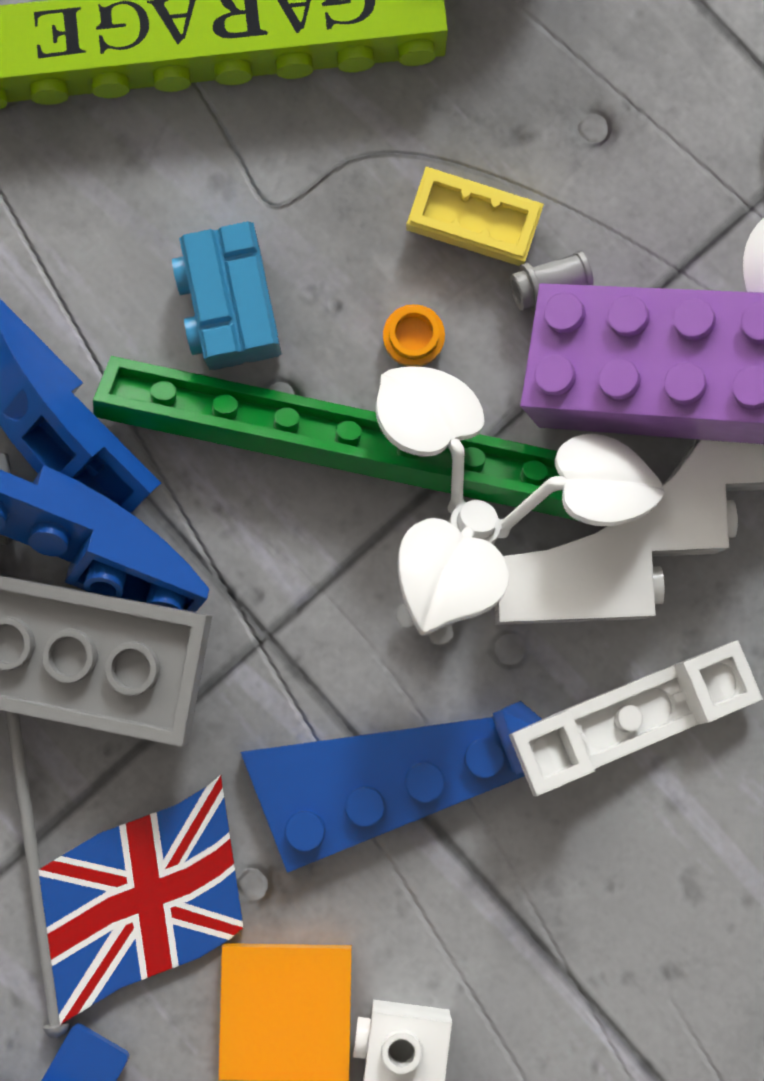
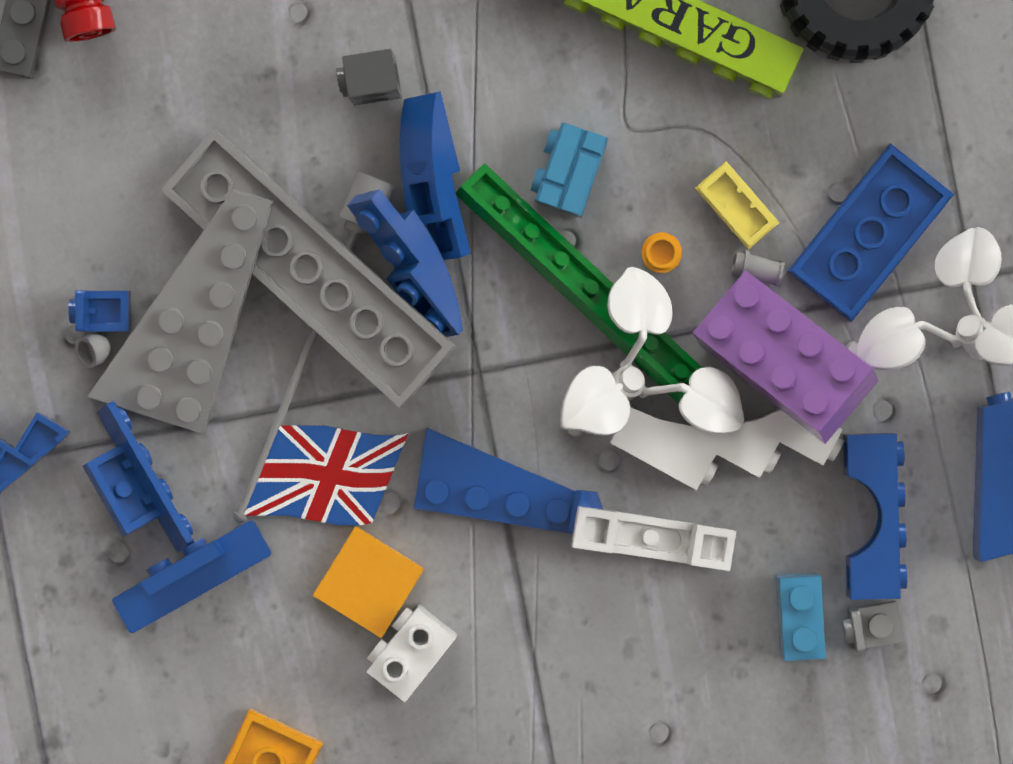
camera: 30 degrees right, 5 degrees up
none -> blue tile [787,143,954,322]

